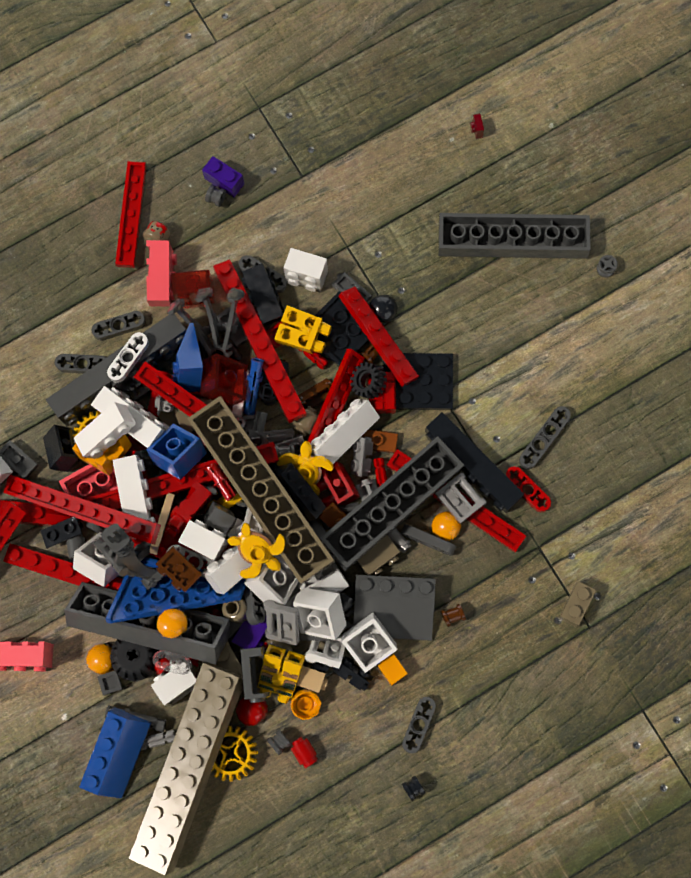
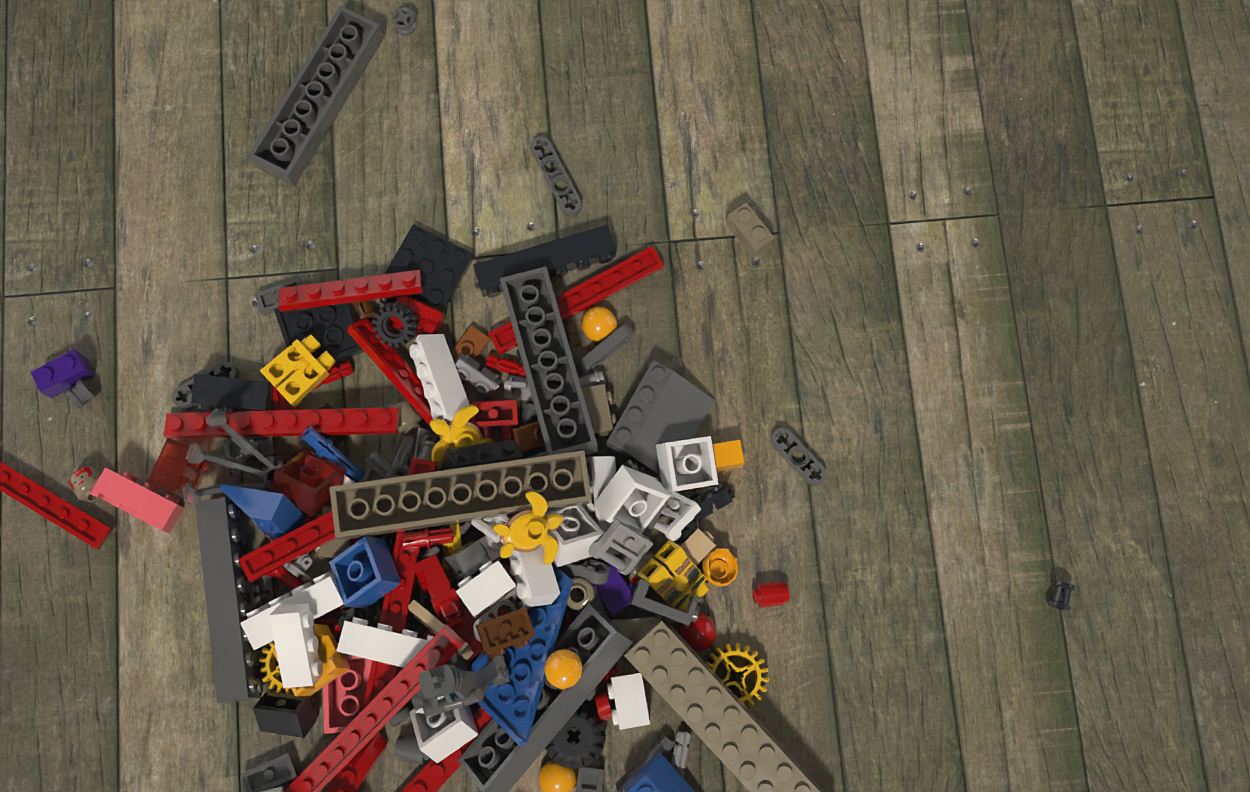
camera: 70 degrees left, 0 degrees up
black hinge [40,517,84,548] -> none
dark grey beam [55,354,106,374] -> none
dark grey beam [92,311,146,341] -> none
white beam [107,332,149,383] -> none
clear beam [153,650,192,675] -> none
black wheel [259,383,278,406] -> none
dark grey wheel [267,729,292,755] -> none
white brick [284,248,328,292] -> none
reddish brown hinge [298,378,332,409] -> none
black hair [369,294,398,322] -> none
black wheel [402,776,425,801] -> none
light grey plate [435,472,487,524] -> none
reddish brown bush [441,604,466,627] -> none
dark red plate [470,113,484,139] -> none
red beam [505,466,551,513] -> none

